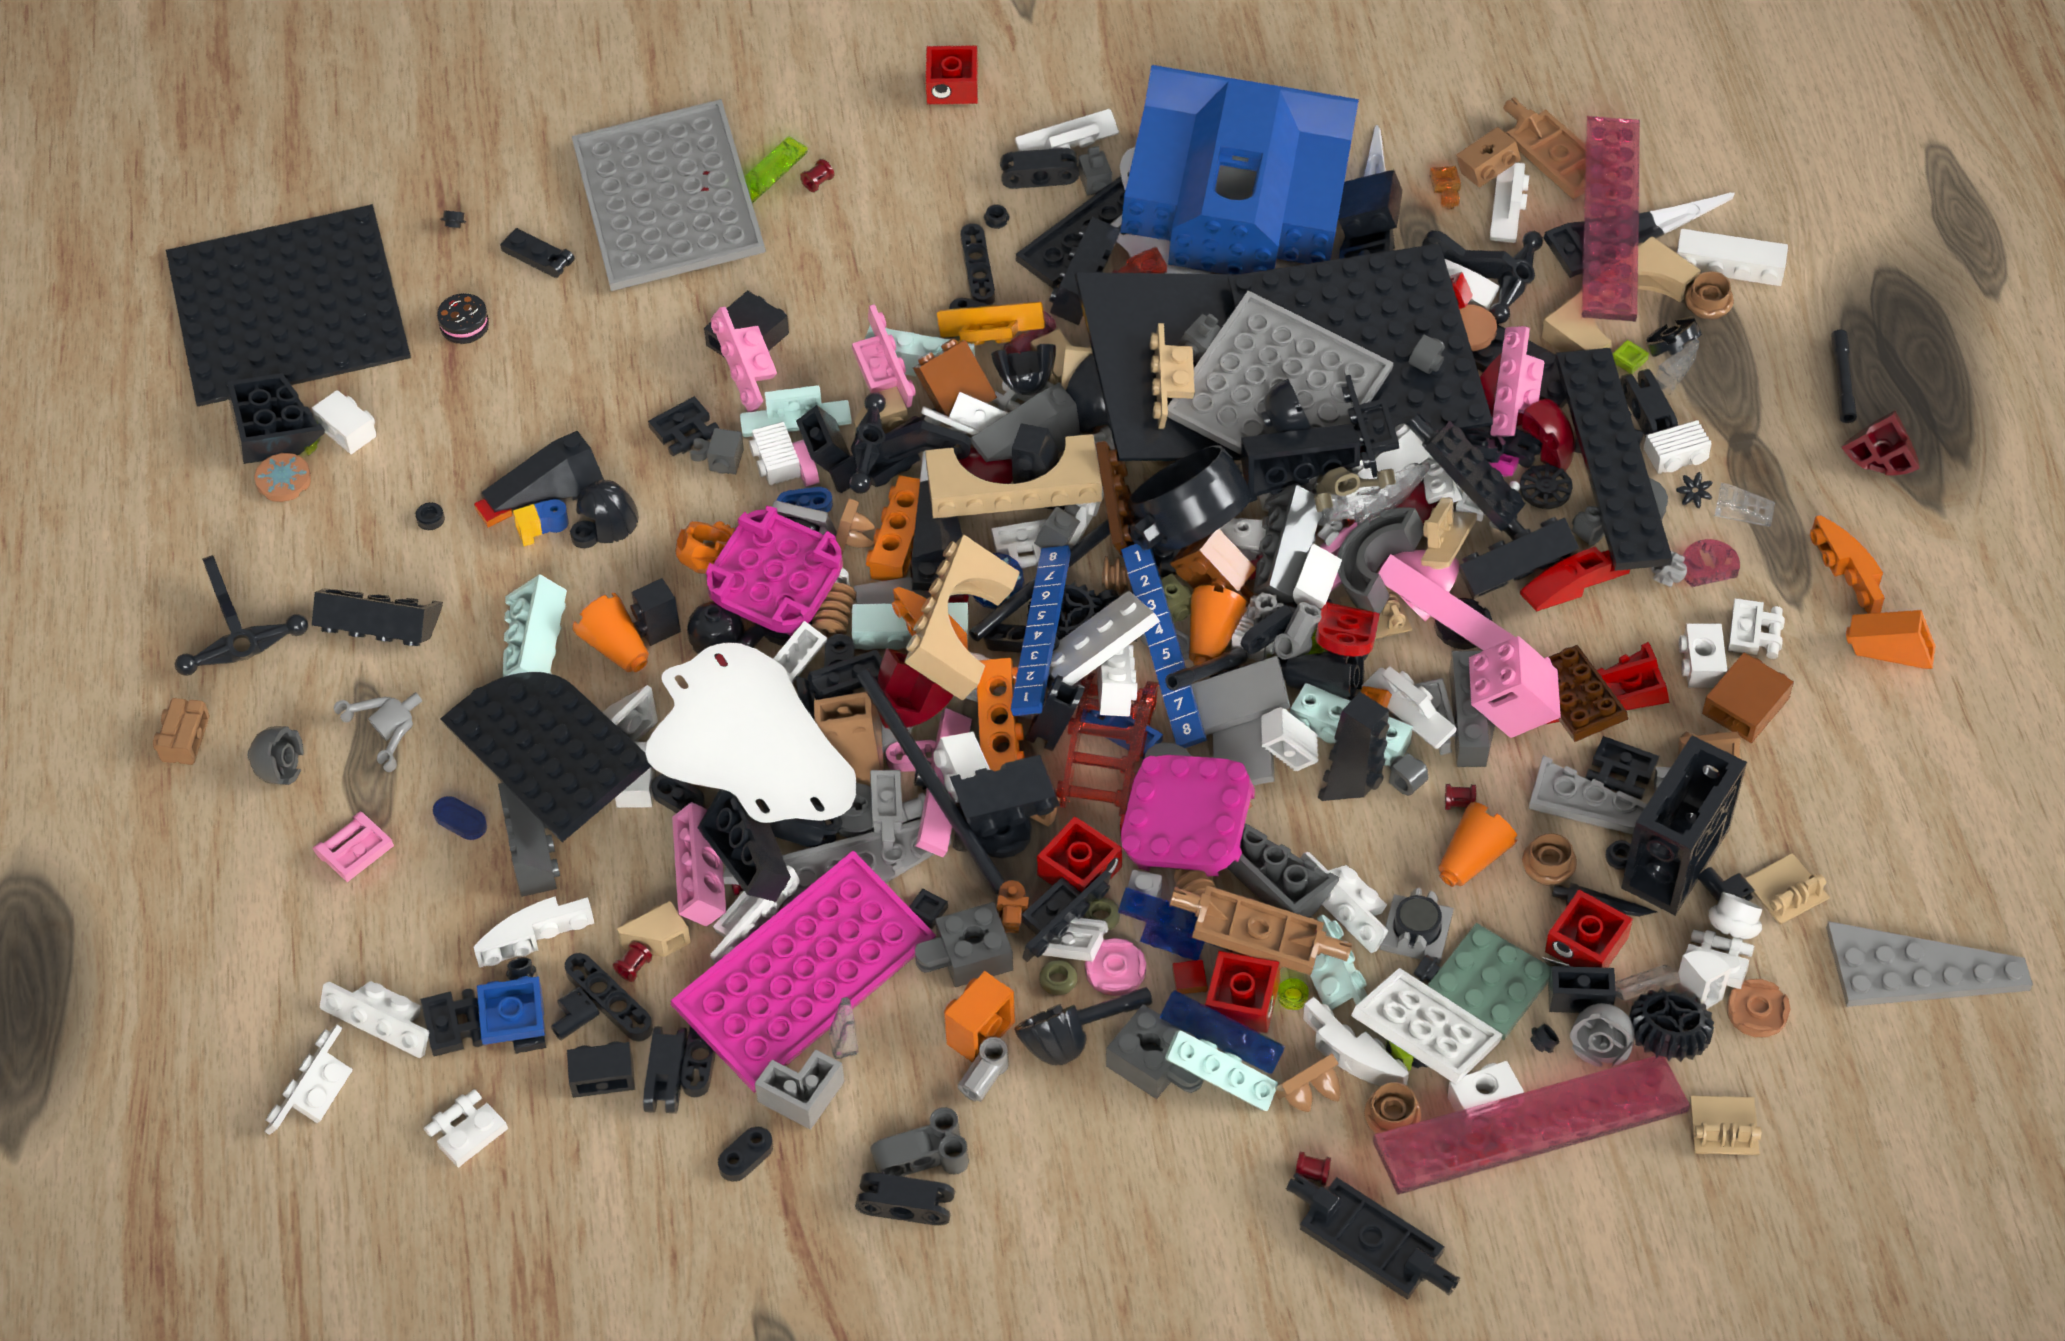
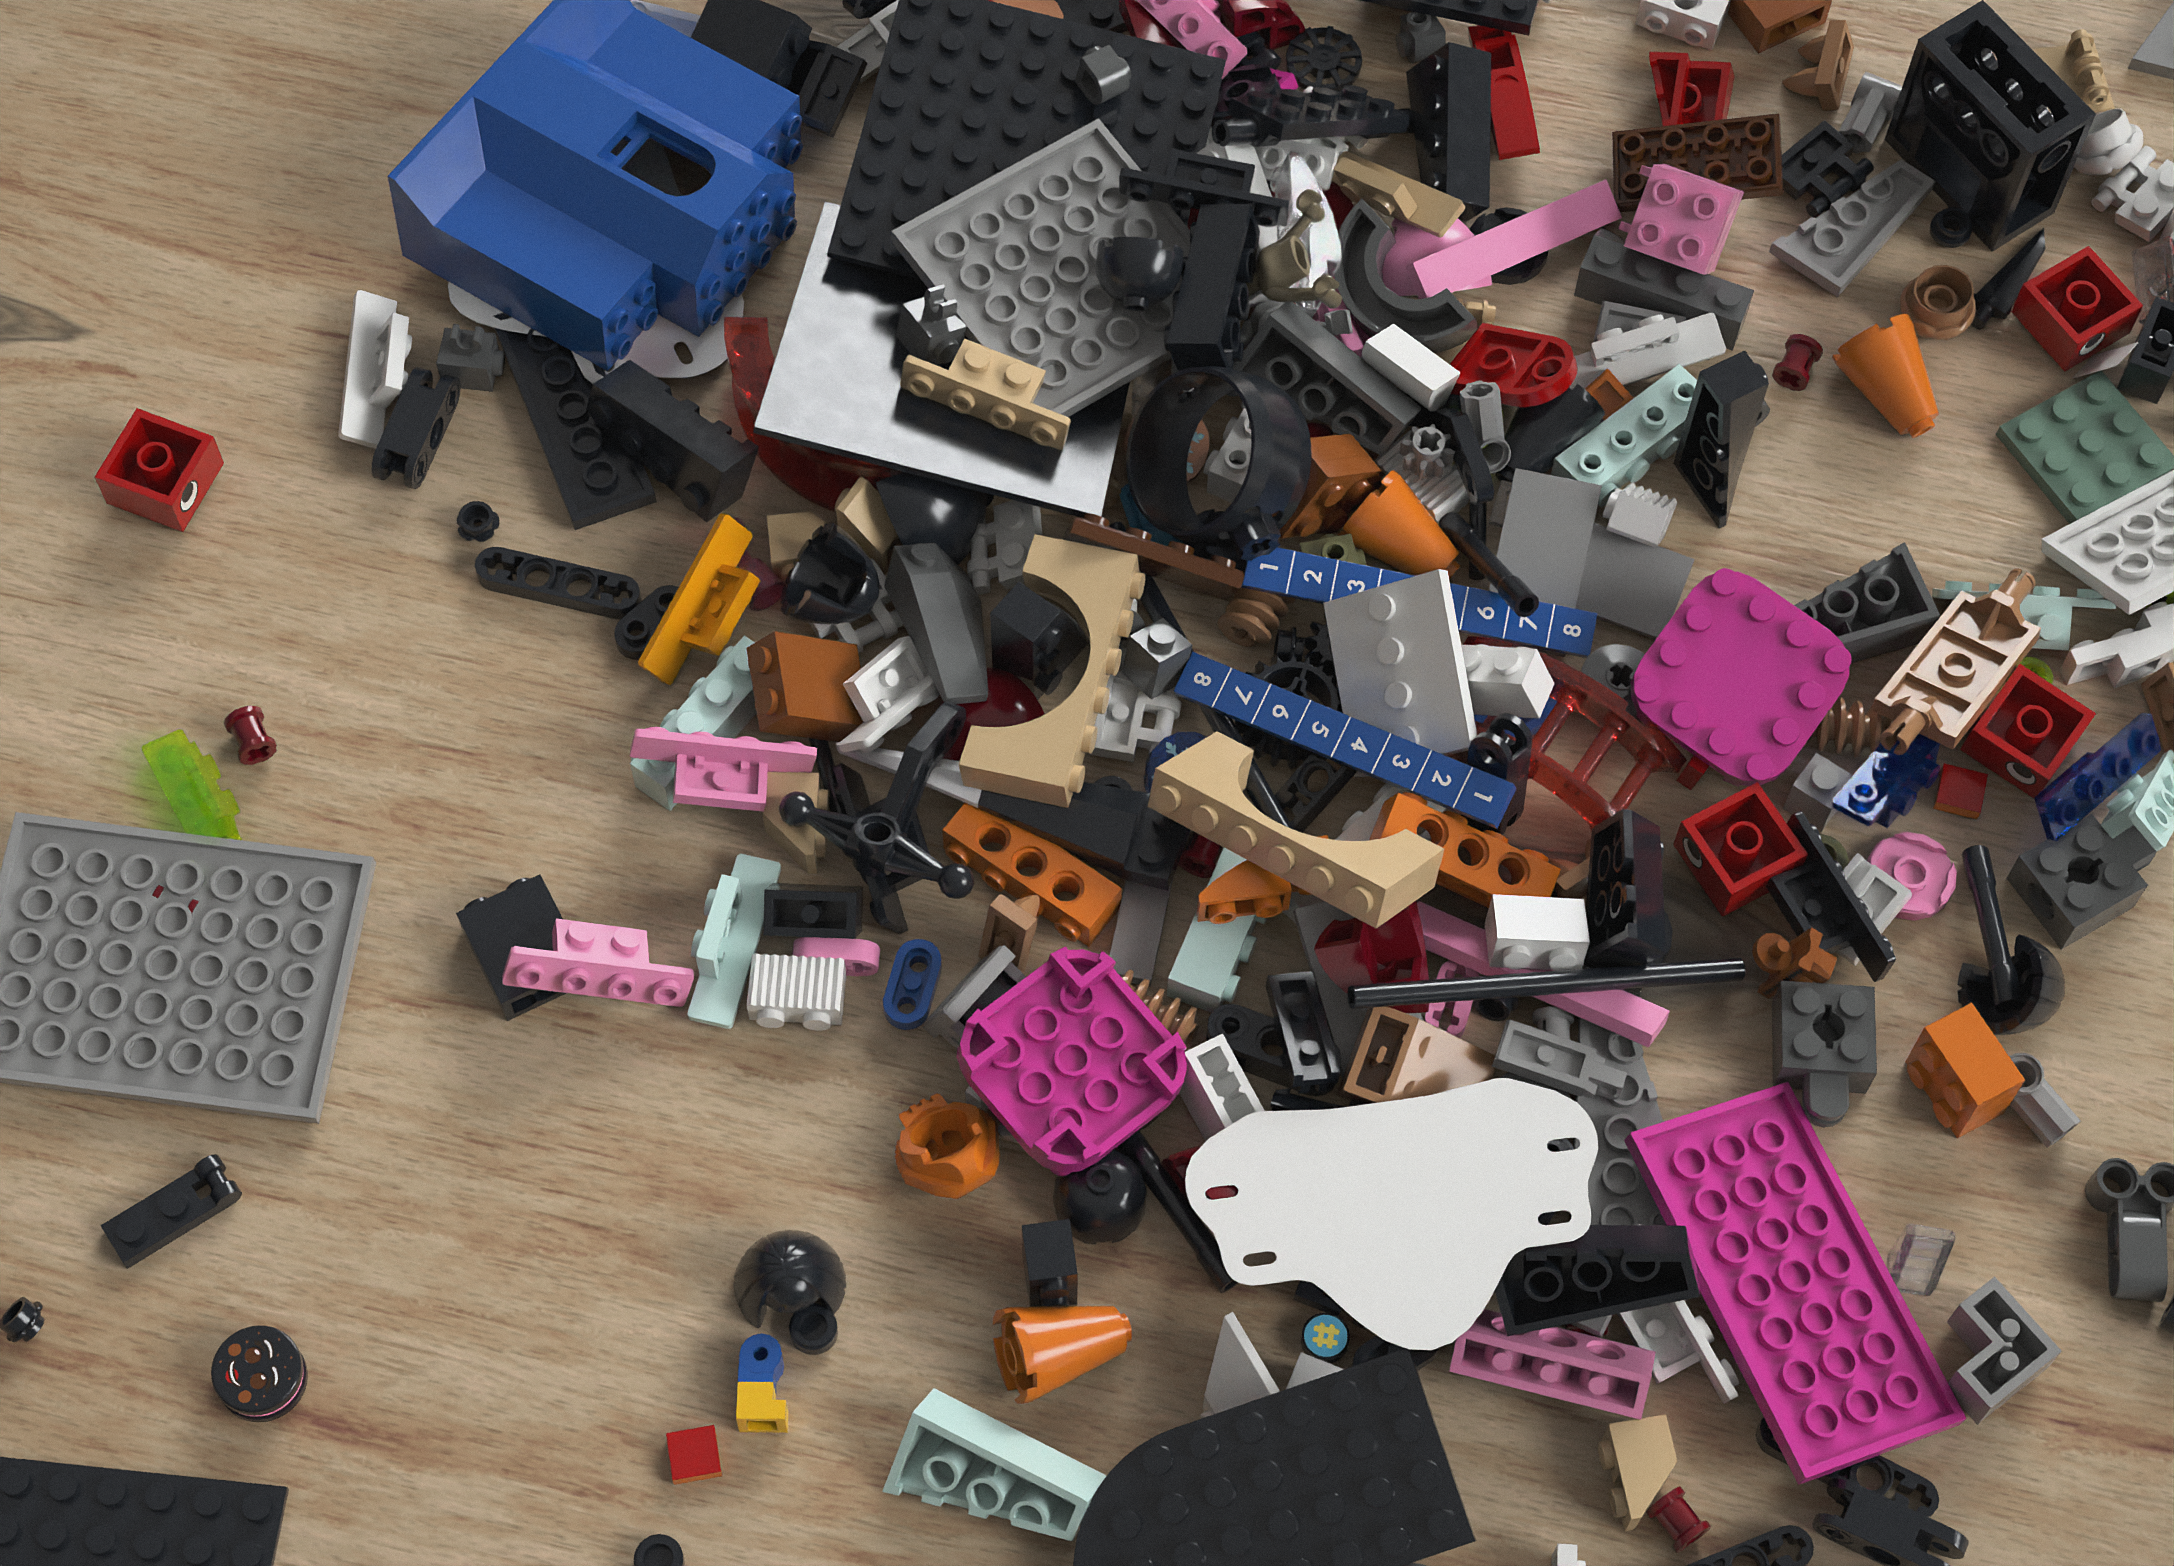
camera: 70 degrees left, 10 degrees up
black wedge [481,431,604,512] -> none
black plate [648,396,720,456] -> none
dark grey brick [690,428,744,475] -> none
black plate [718,1127,773,1182] -> none
black tile [909,888,948,929] -> none
olive piece [1040,960,1077,995] -> none
white bracket [1301,852,1388,953] -> none
piece [1380,888,1454,964] -> none
black plate [1413,954,1441,982] -> none

